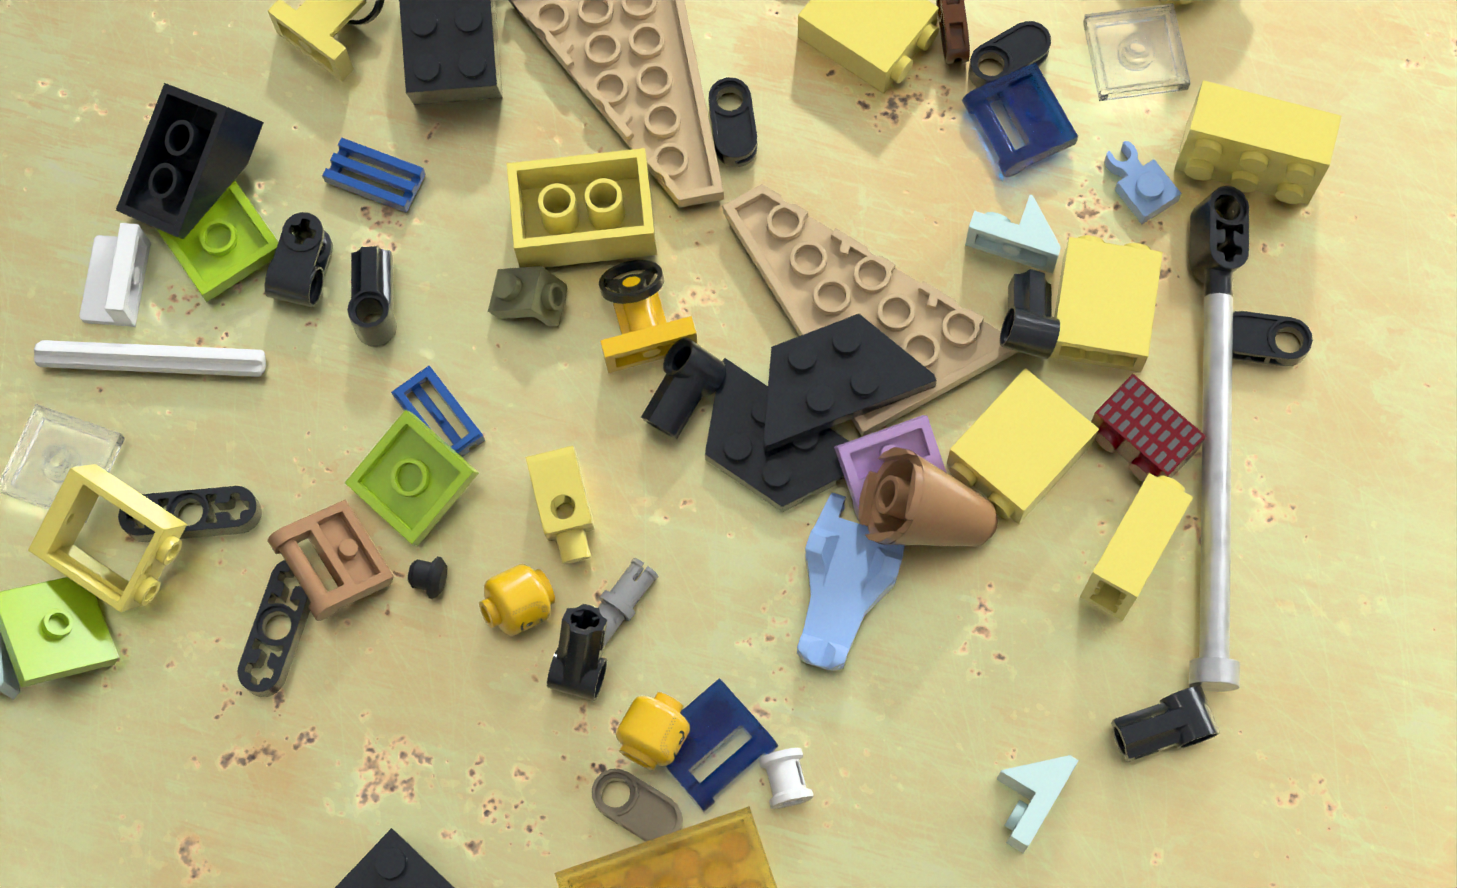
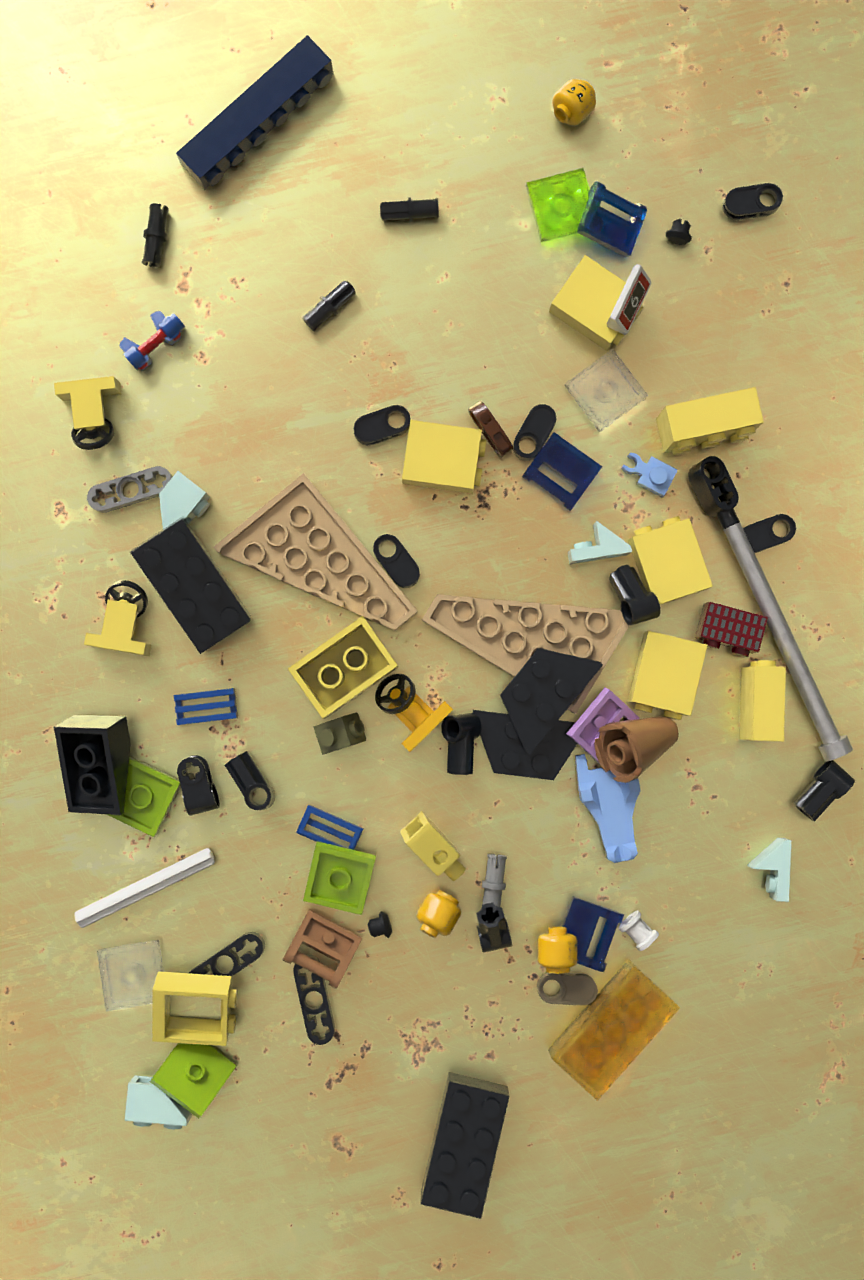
camera: 35 degrees left, 15 degrees up
white panel [79,223,151,327] -> none

